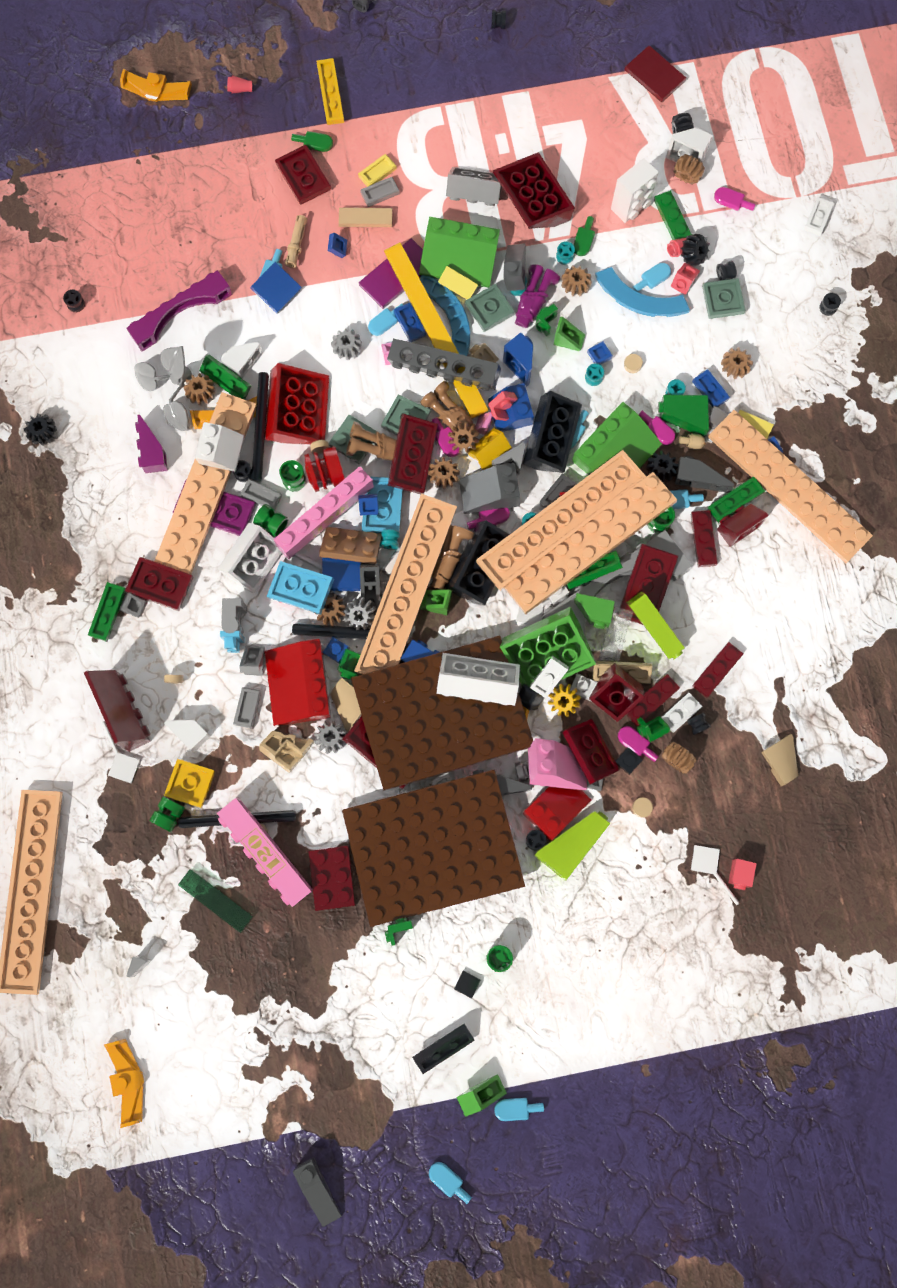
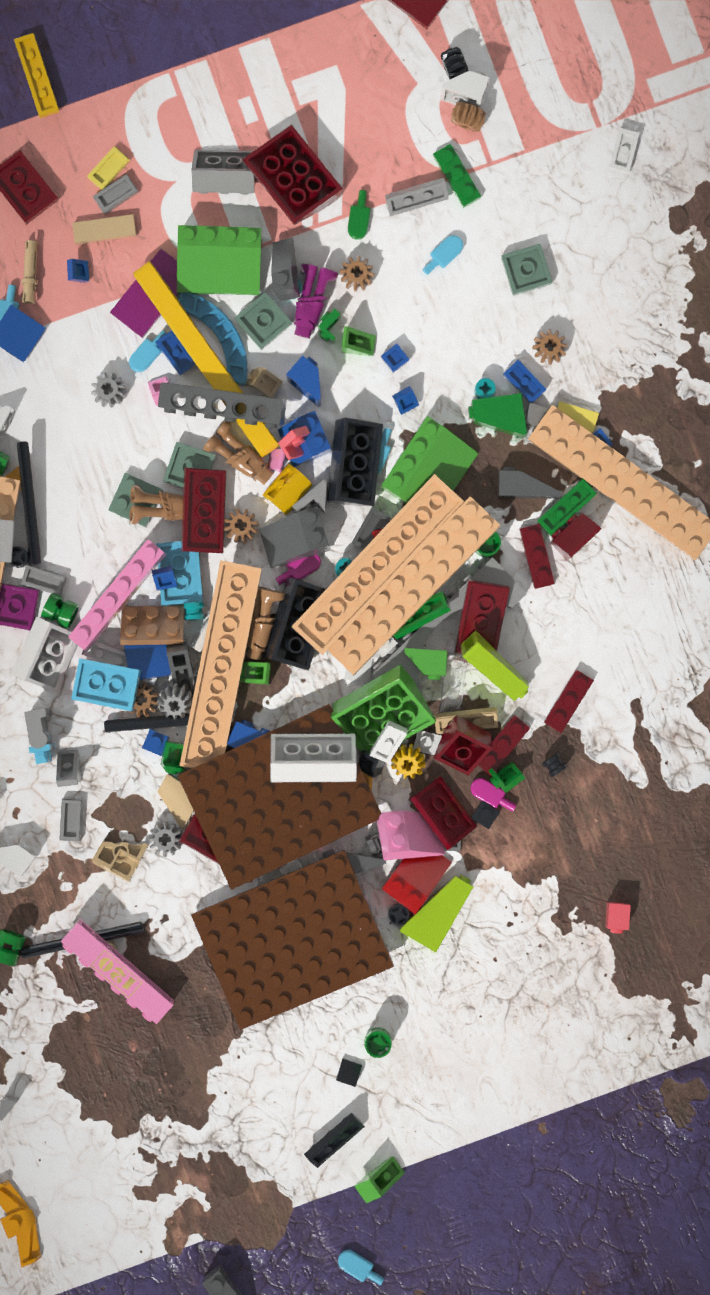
camera: 10 degrees left, 10 degrees up
yellow plate [164,759,215,808] -> none
clear green tile [178,869,254,933] -> none
red slope [265,363,329,445] -> none
red slope [265,639,331,726] -> none
green wheel [279,460,306,492] -> none
green piece [291,131,333,152] -> none
red wheel [304,446,345,492] -> none
dark red plate [309,846,355,911] -> none
tan tile [310,440,329,454] -> none
green bracket [385,918,413,946] -> none
dark pink piece [432,417,459,457] -> none
light yellow tile [438,266,478,300] -> none
medium nougat gear [448,422,479,454] -> none
medium azure piece [494,1098,544,1121] -> none
teal wheel [556,241,575,265] -> none
teal wheel [585,363,604,386] -> none
dark azure tile [595,267,690,317] -> none
white brick [611,158,659,223] -> none
tan tile [624,354,643,373] -> none
tan tile [632,798,653,818] -> none
dark pink piece [638,410,675,445] -> none
black gear [646,450,678,483] -> none
white plate [661,693,702,733] -> none
medium nougat gear [662,742,697,774] -> none
coral cone [667,238,686,257] -> none
medium azure piece [670,489,704,509] -> none
coral bracket [671,263,700,295] -> none
tan cylinder [679,434,705,449] -> none
black gear [680,234,710,266] -> none
white piece [691,845,739,905] -> none
dark pink piece [714,187,756,211] -> none
black wheel [716,260,737,281] -> none
tan slope [761,734,798,786] -> none
black wheel [819,293,841,316] -> none
none -> light grey plate [384,178,449,216]
none -> blue plate [392,386,419,415]

